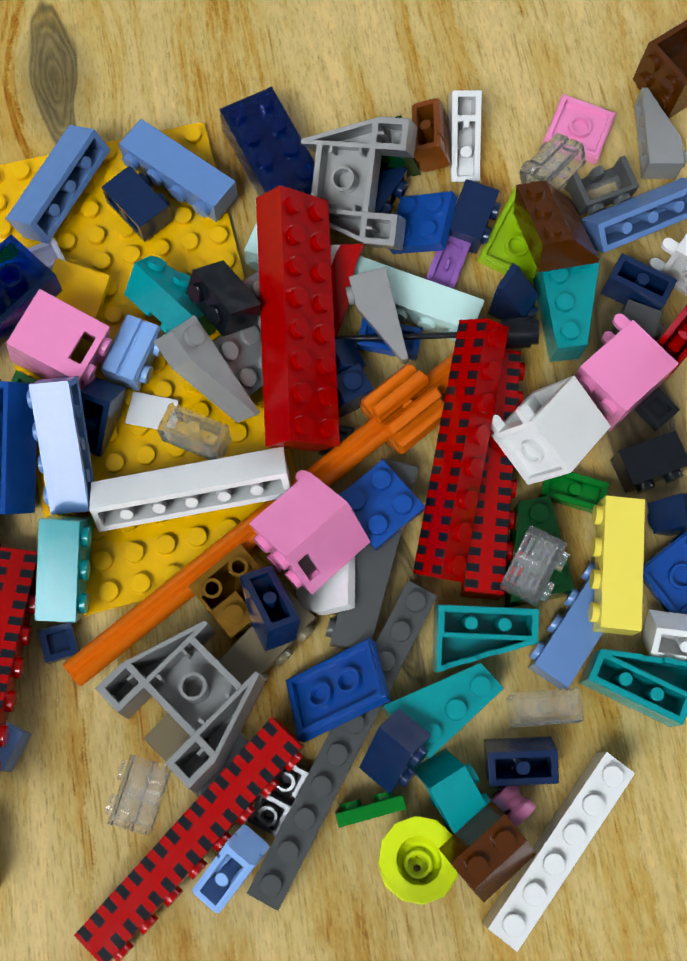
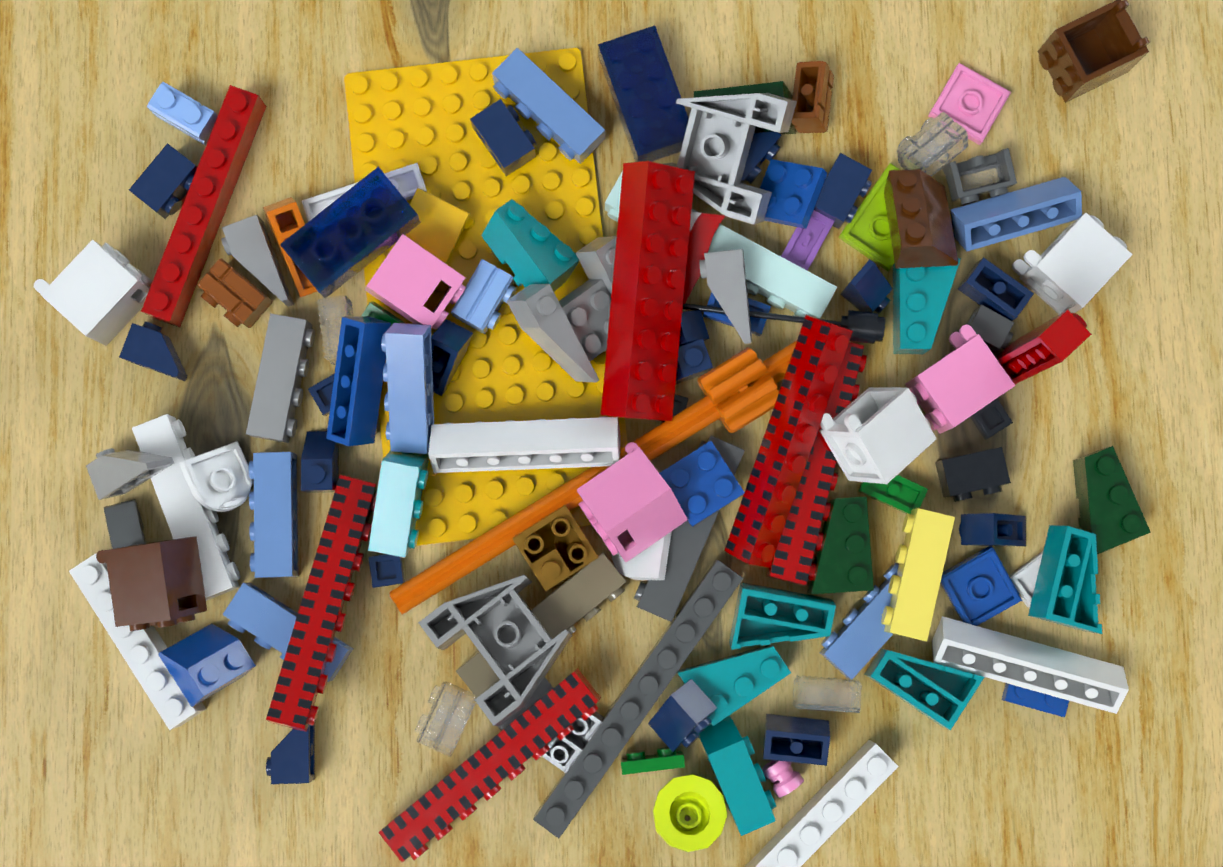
camera: 10 degrees right, 10 degrees up
medium blue brick [5,125,110,244] -> none
white sticker [125,391,179,432] -> none
clear brick [157,402,231,460] -> none
black brick [186,260,261,337] -> none
light blue brick [192,825,270,914] -> none
dark blue slope [240,565,300,651] -> none
blue tile [286,638,391,743] -> none
reddish brown slope [439,801,536,903] -> none
white slope [448,90,482,182] -> none
clear brick [500,525,570,607] -> none
light grey slope [634,87,687,179] -> none

